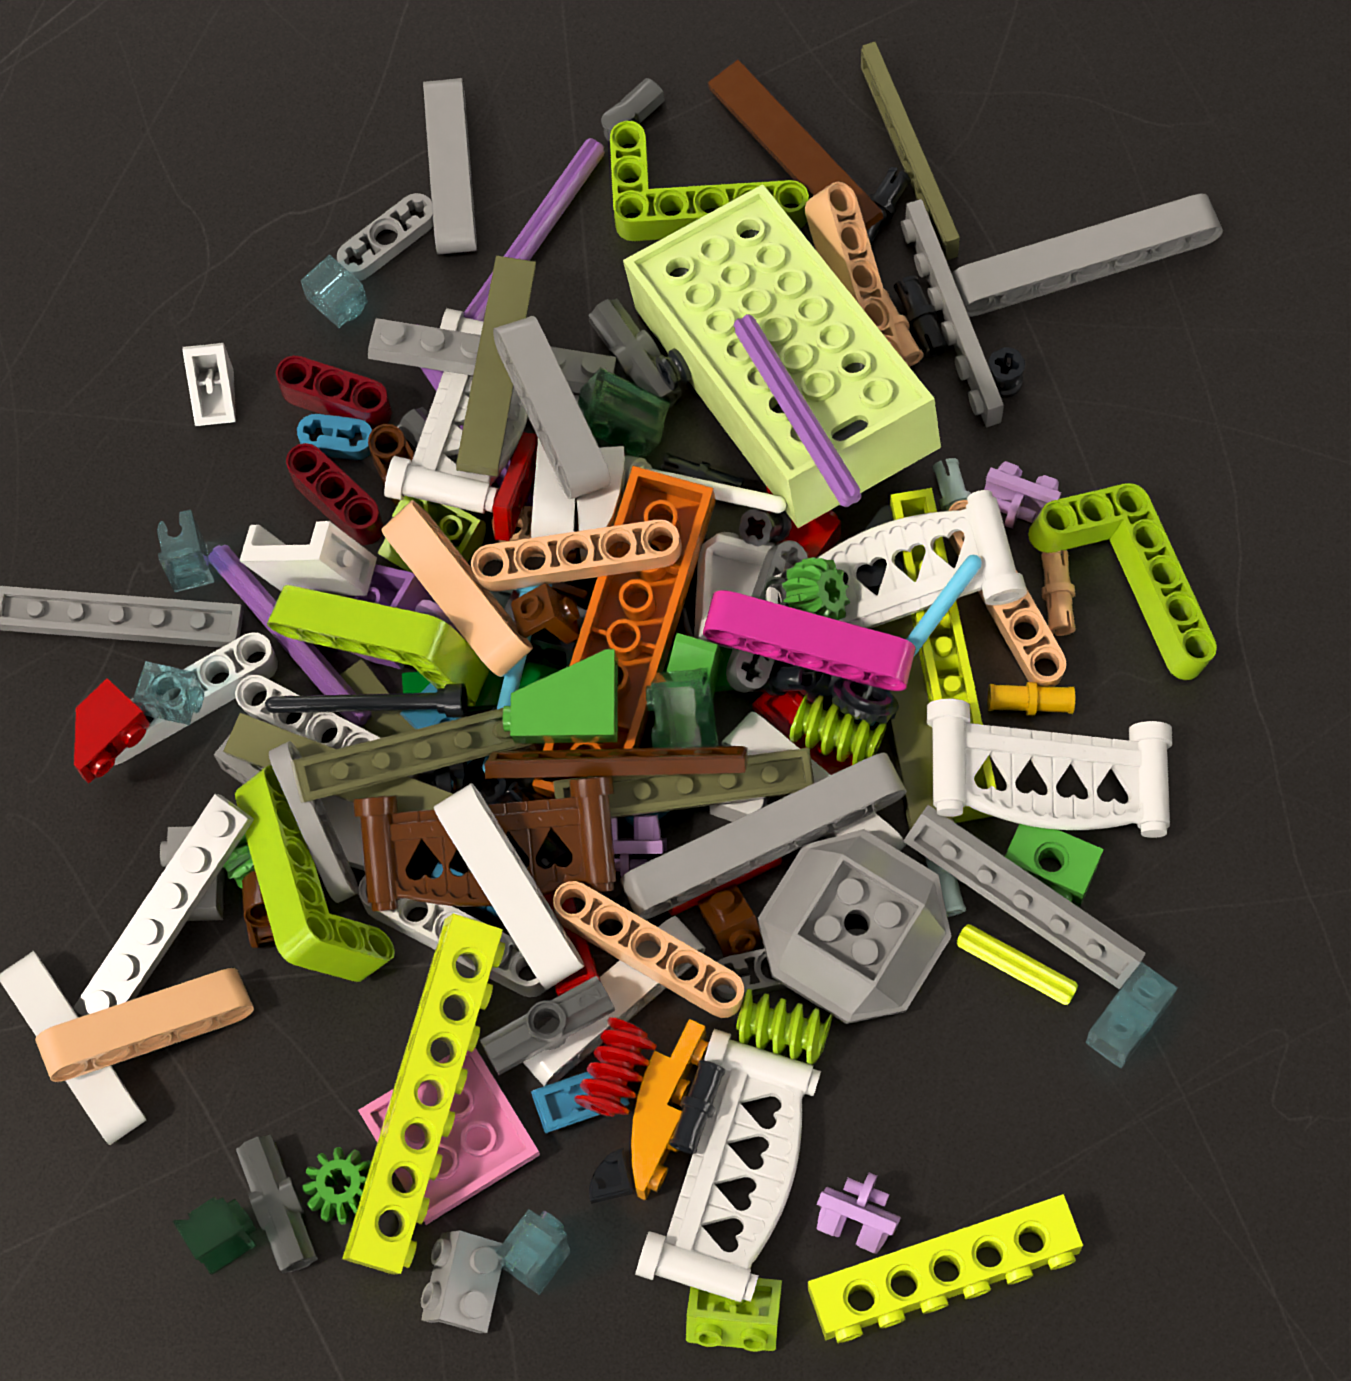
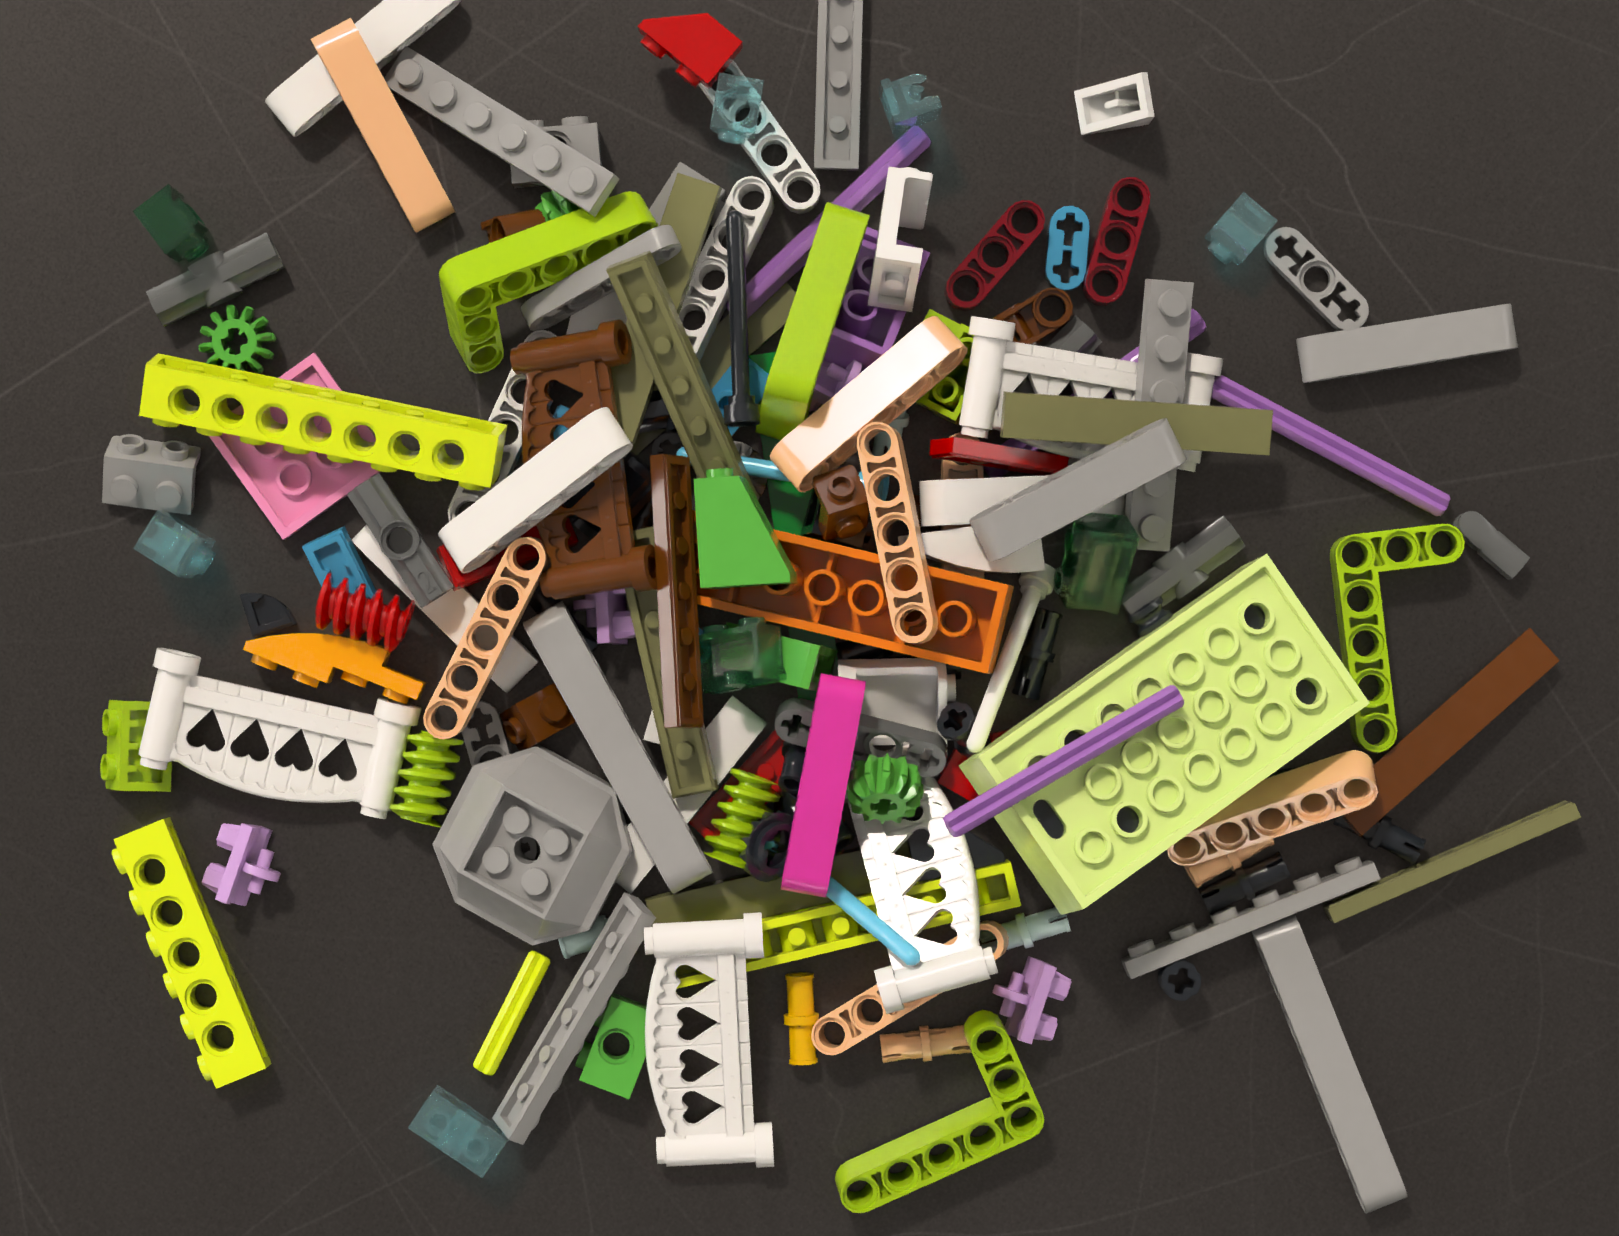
camera: 80 degrees right, 20 degrees up
black pin [669,1060,726,1154] -> none

